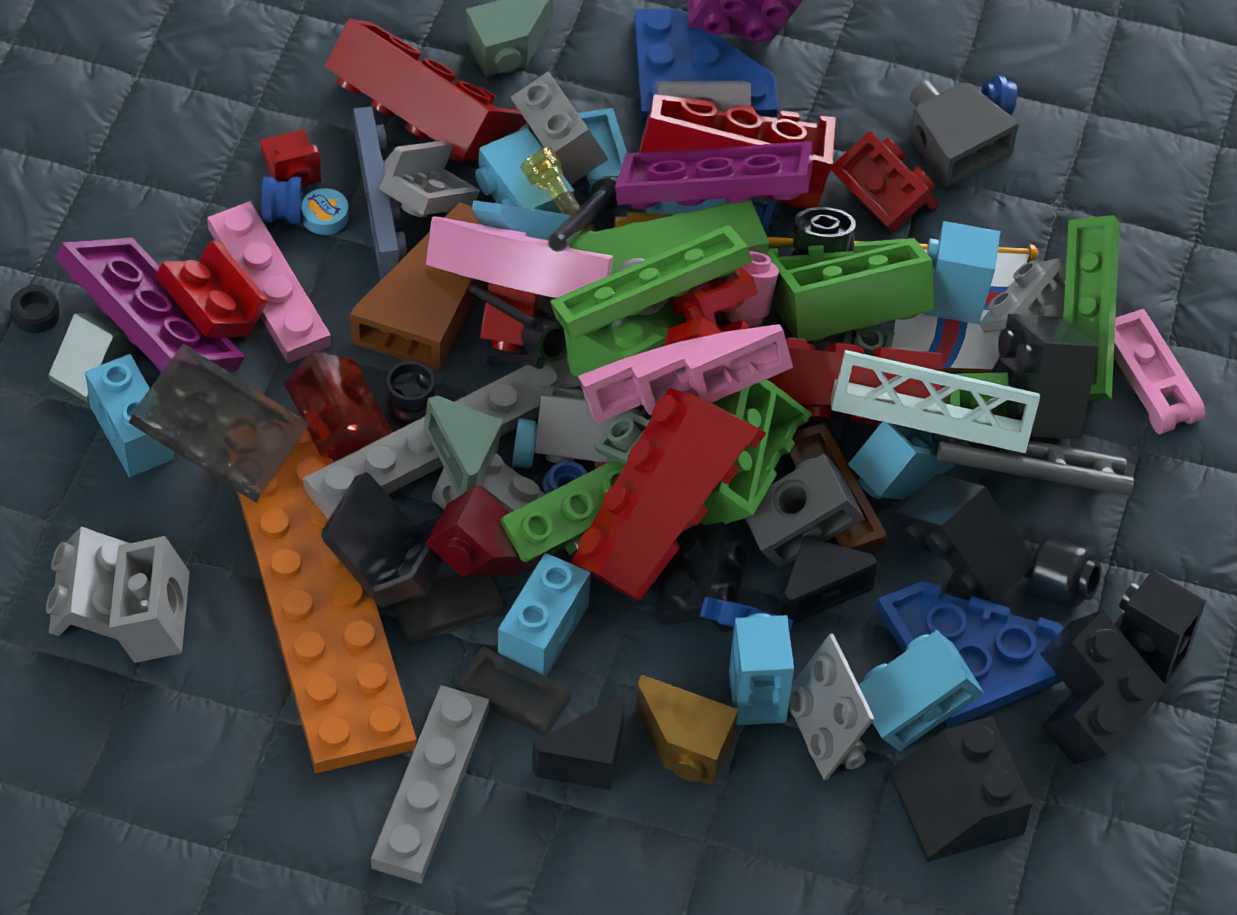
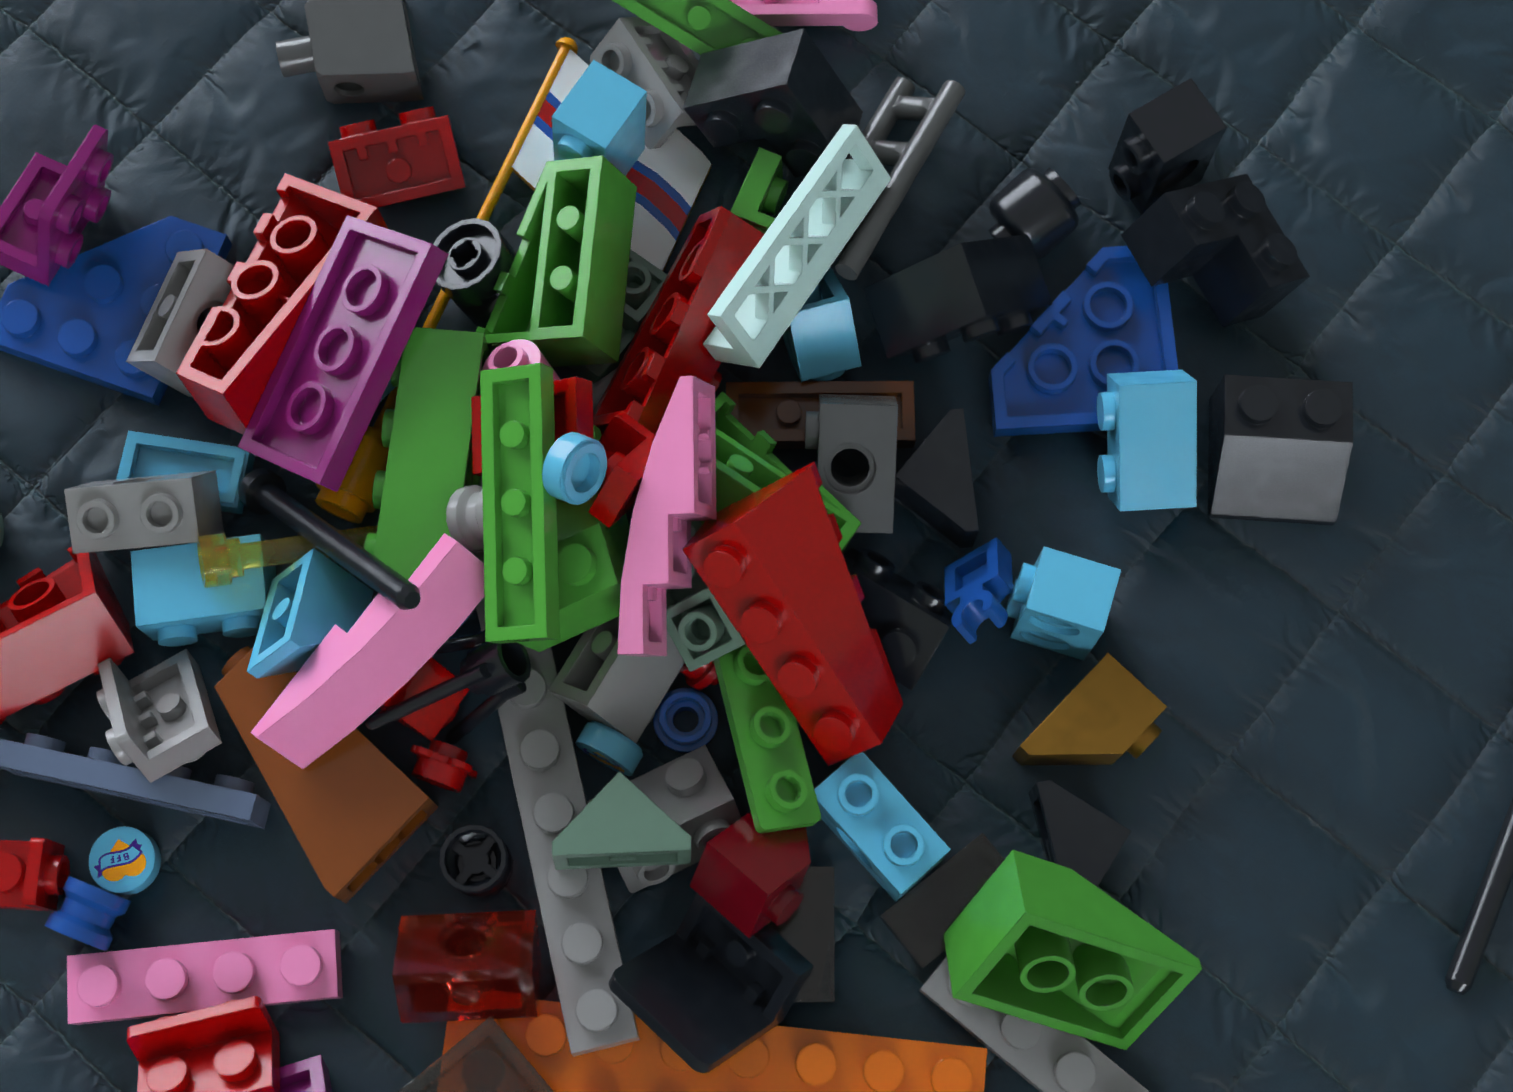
camera: 65 degrees left, 20 degrees up
light grey hinge [788,634,875,780] -> none
none -> red plate [410,740,478,793]
none -> medium azure tile [542,432,607,505]
none -> bright green slope [943,850,1202,1050]

